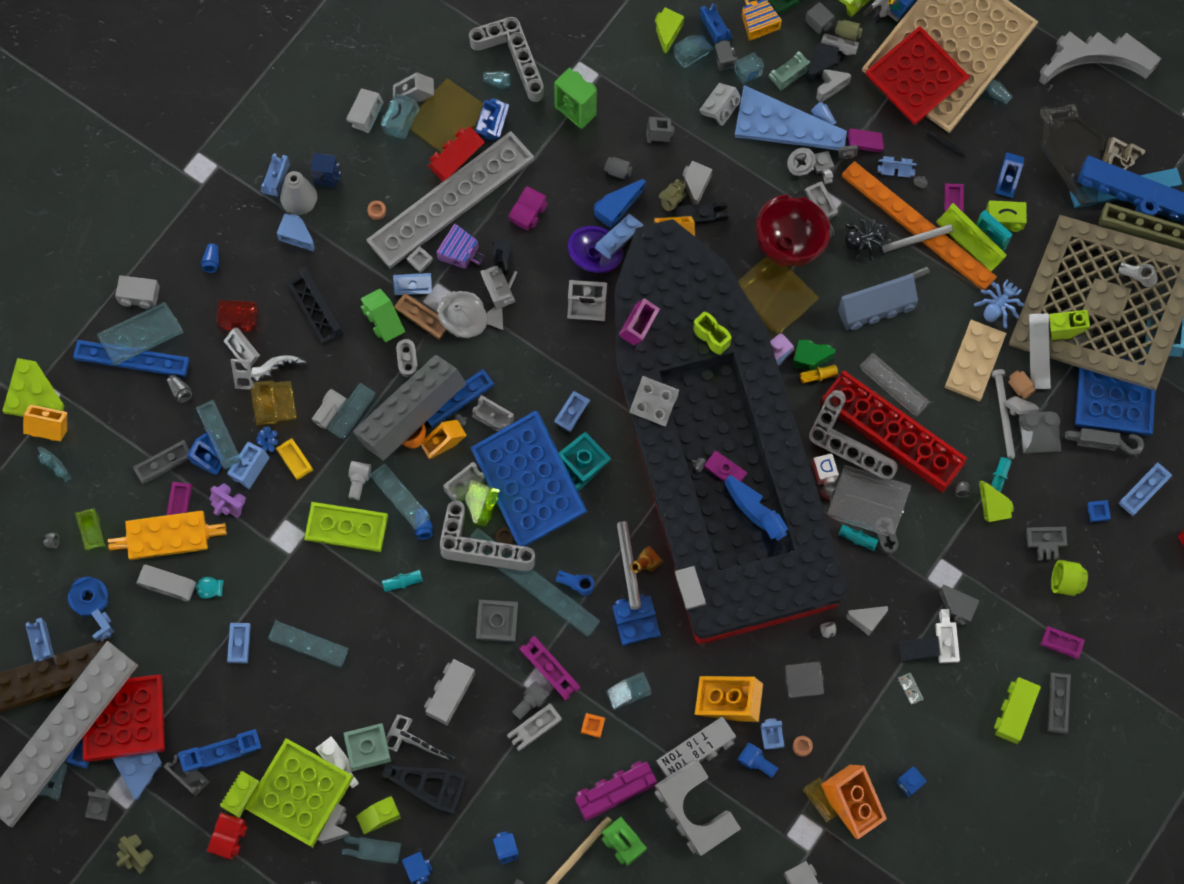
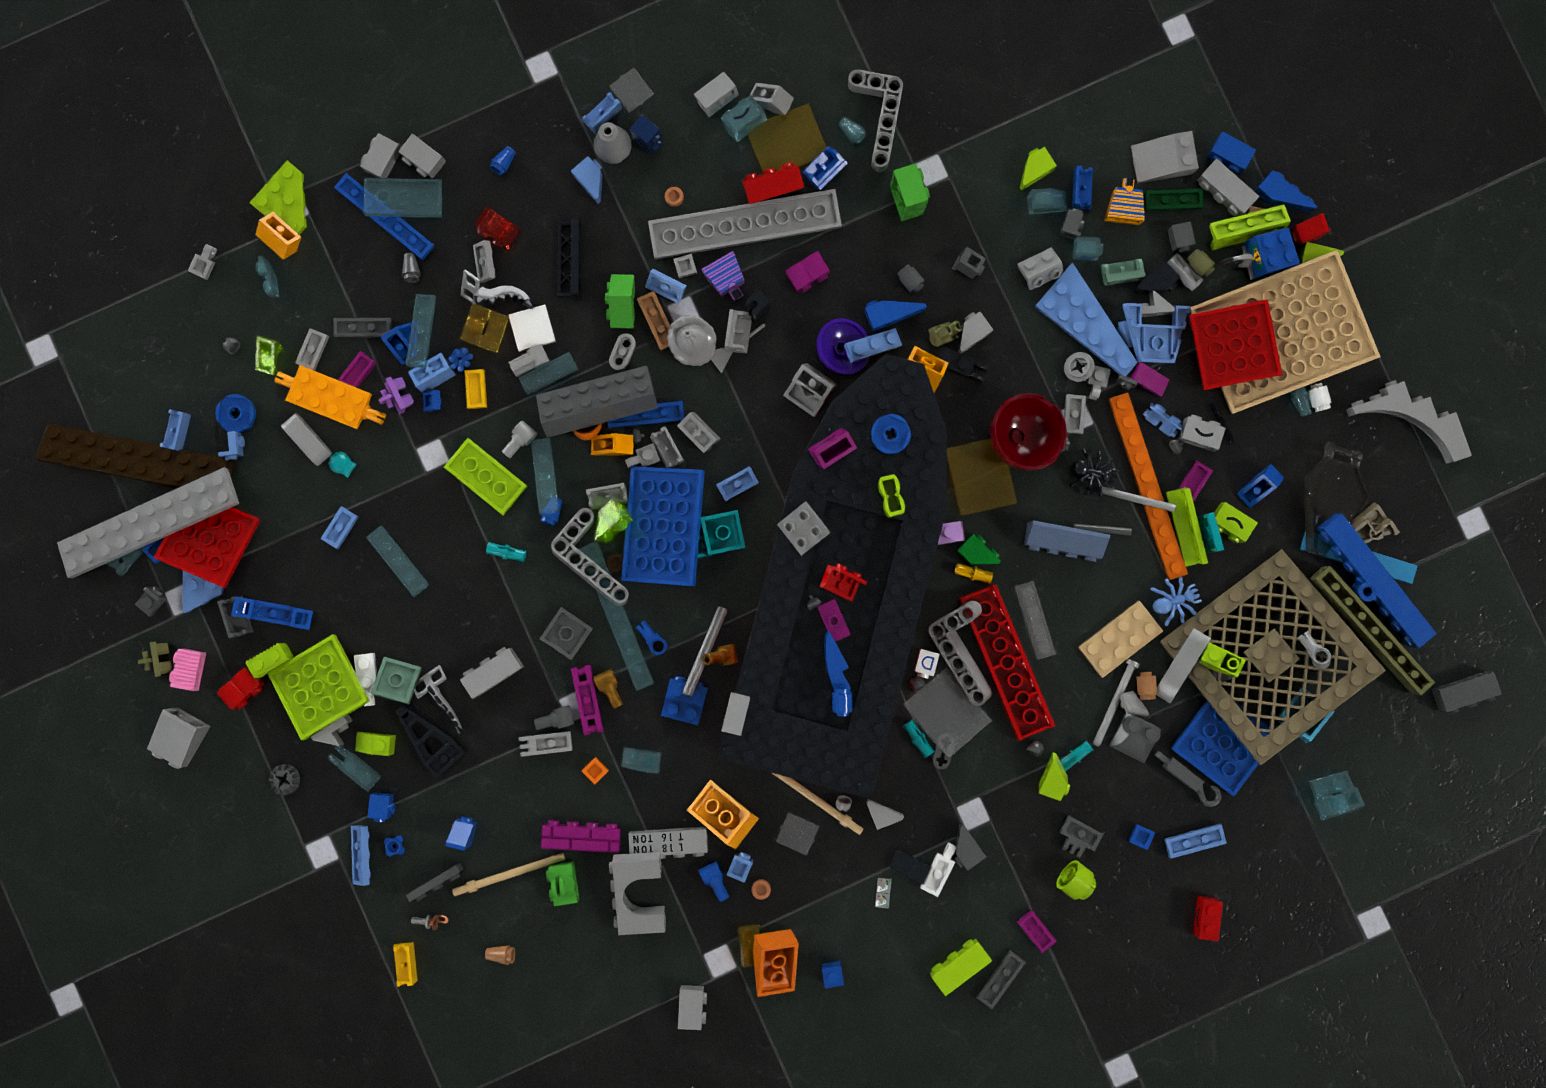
camera: 35 degrees right, 15 degrees up
none -> bright pink brick [169,648,206,691]
none -> light grey plate [295,328,329,371]
none -> light grey brick [360,133,401,182]
none -> blue plate [423,390,441,412]
none -> white tile [509,305,556,352]
none -> pearl gold pin [593,669,623,709]
none -> clear piece [609,68,654,113]
none -> light grey plate [625,443,661,468]
none -> light grey hinge [677,412,721,453]
none -> tan bar [772,773,863,835]
none -> red bracket [819,564,867,602]
none -> blue plate [871,414,911,454]
none -> medium blue wing [1123,303,1191,363]
none -> light grey brick [1177,415,1226,452]
none -> white brick [1308,383,1332,412]

